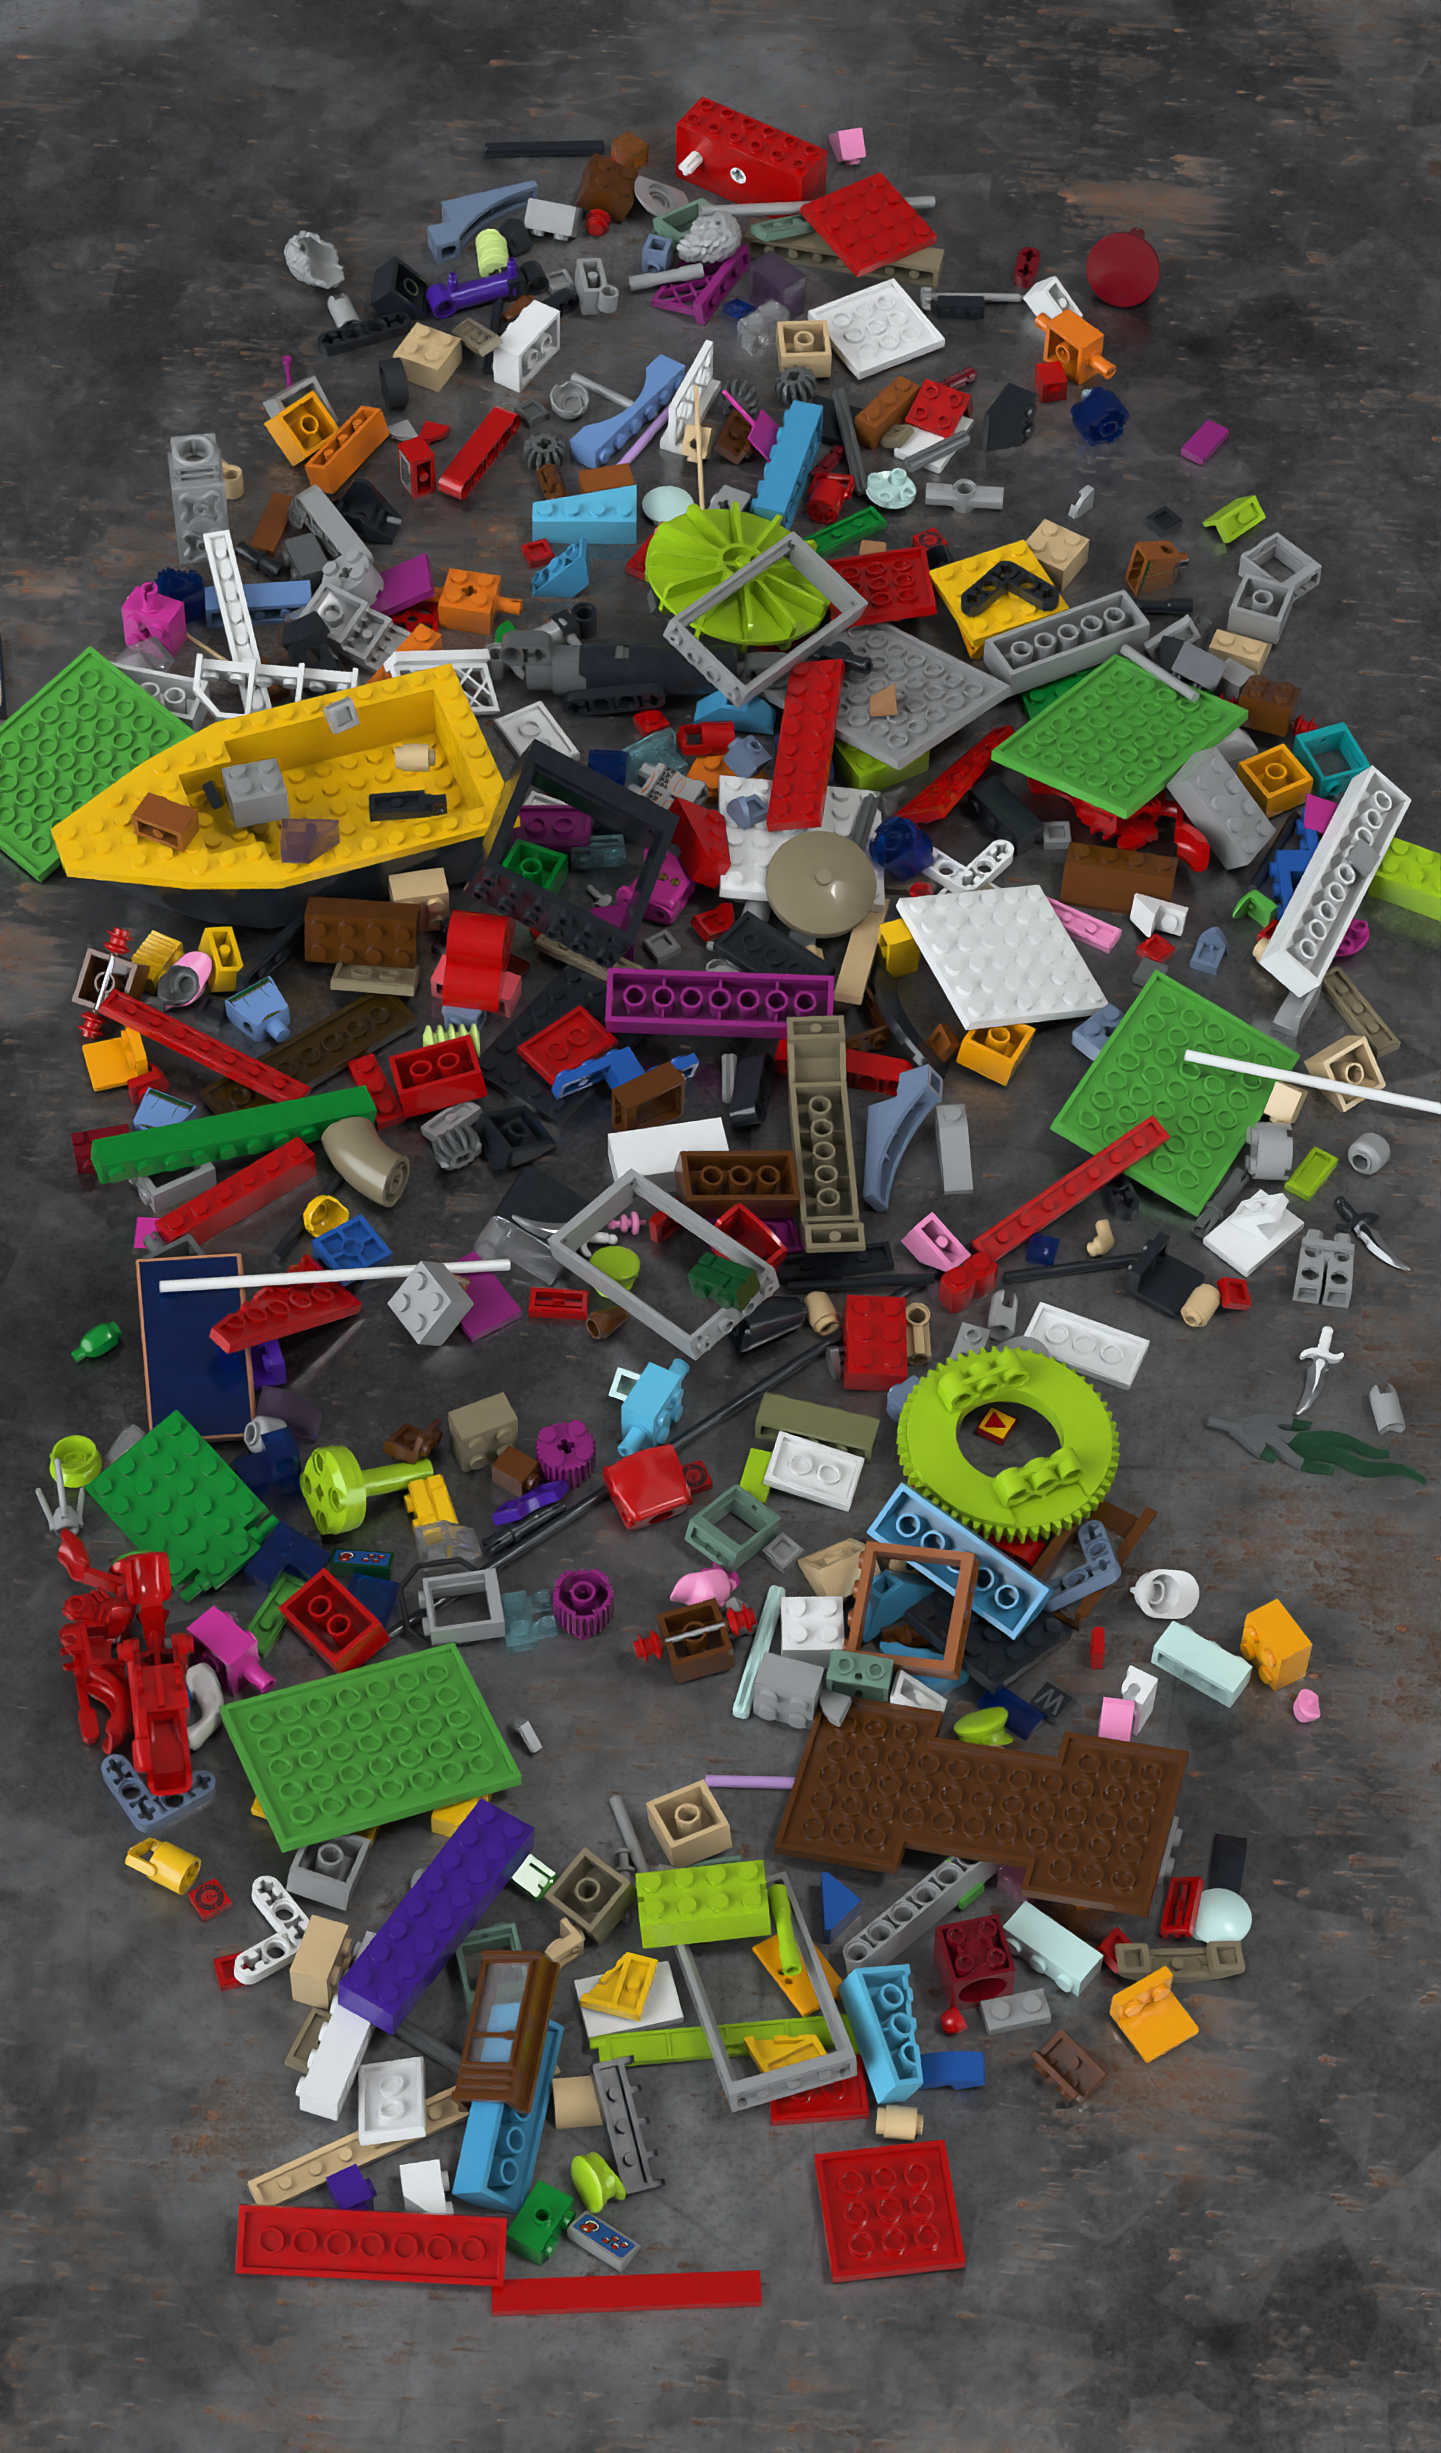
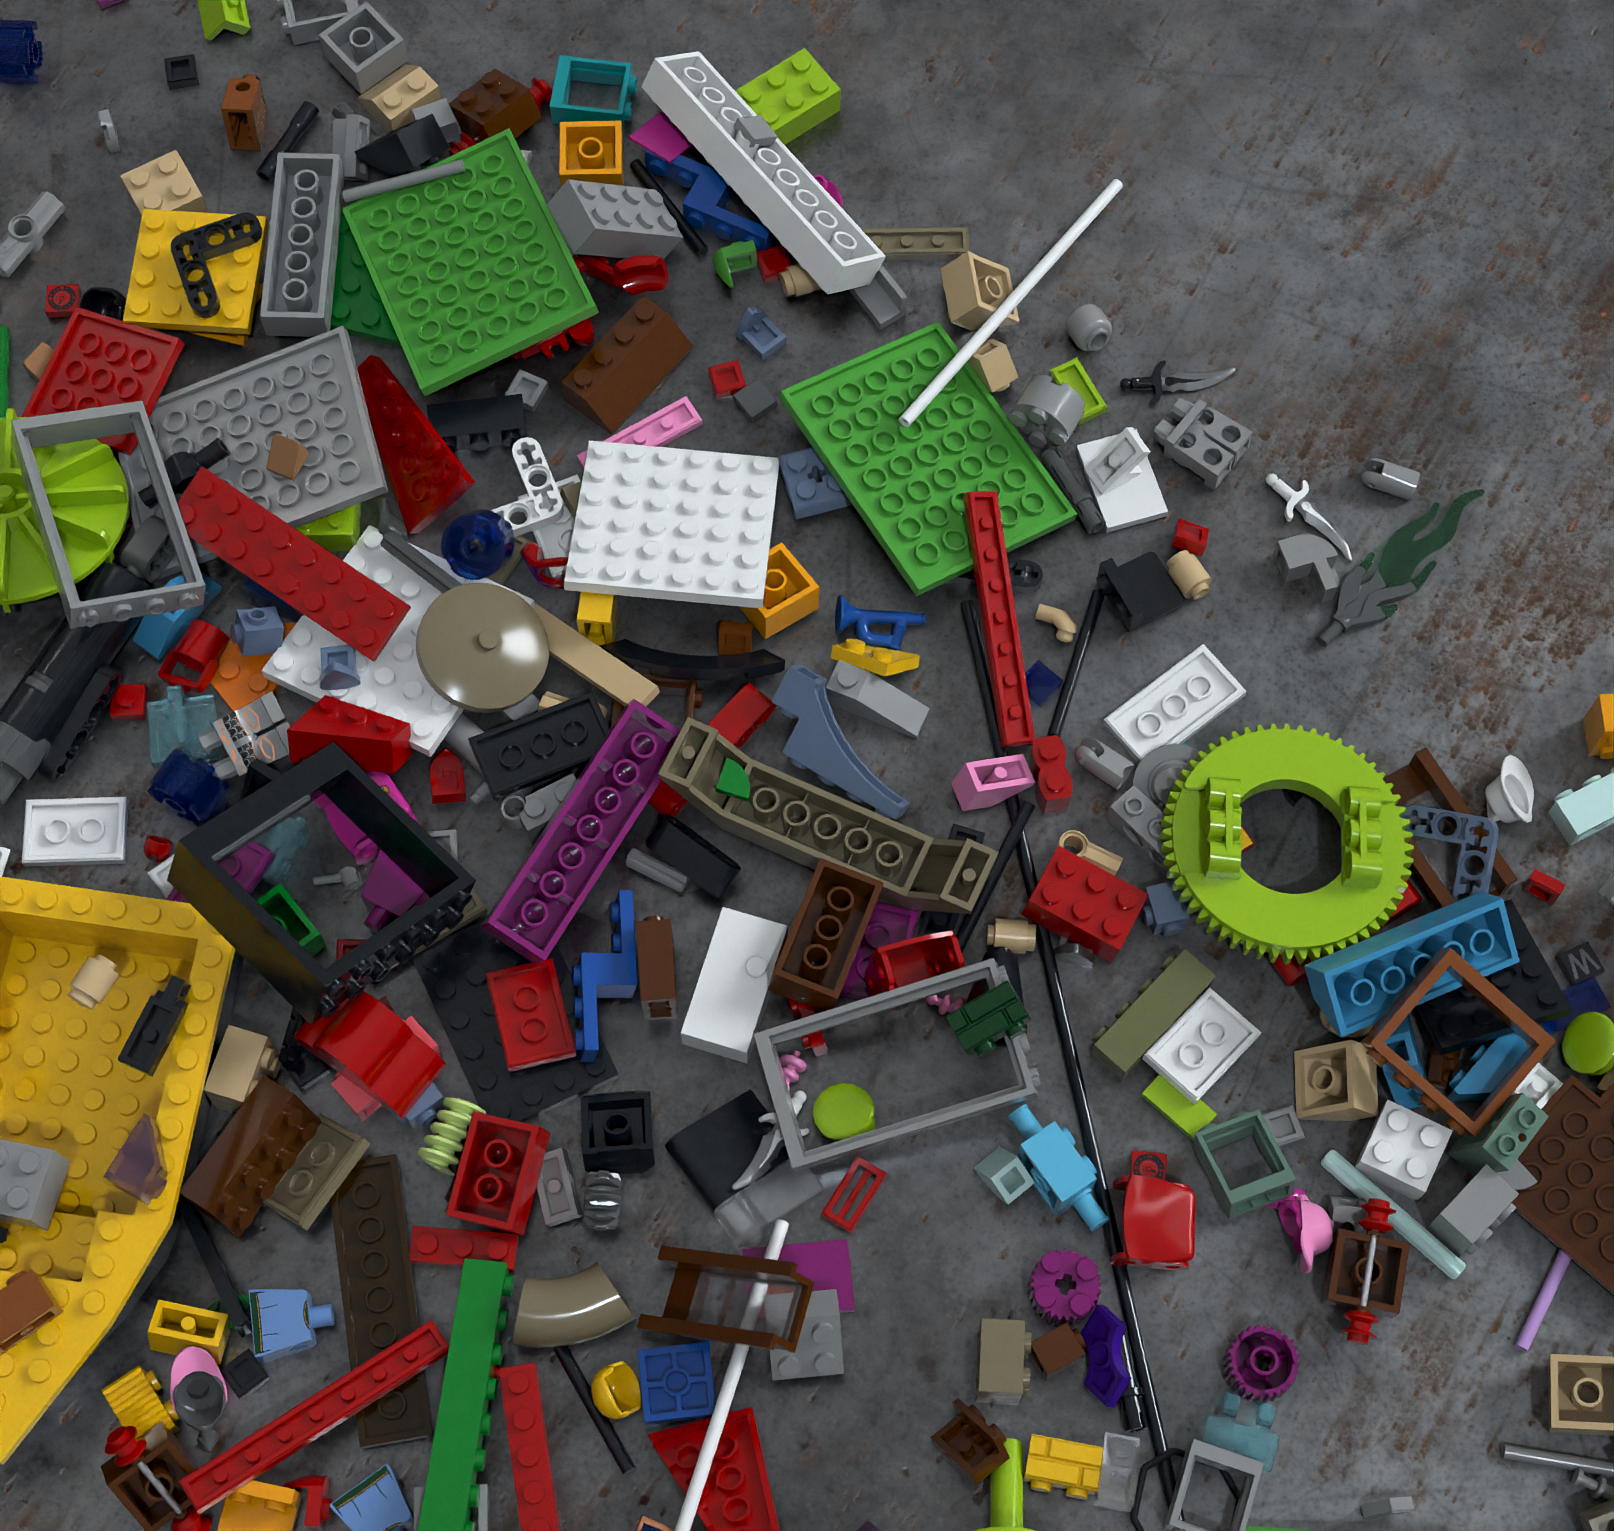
camera: 60 degrees left, 15 degrees up
reddish brown cone [586,1305,631,1339] -> none
white slope [1130,893,1189,937] -> none
none -> piece [637,1245,814,1353]
none -> green tile [716,758,750,802]
none -> yellow wing [830,639,920,677]
none -> blue piece [835,595,926,651]
none -> light grey brick [1273,534,1339,604]

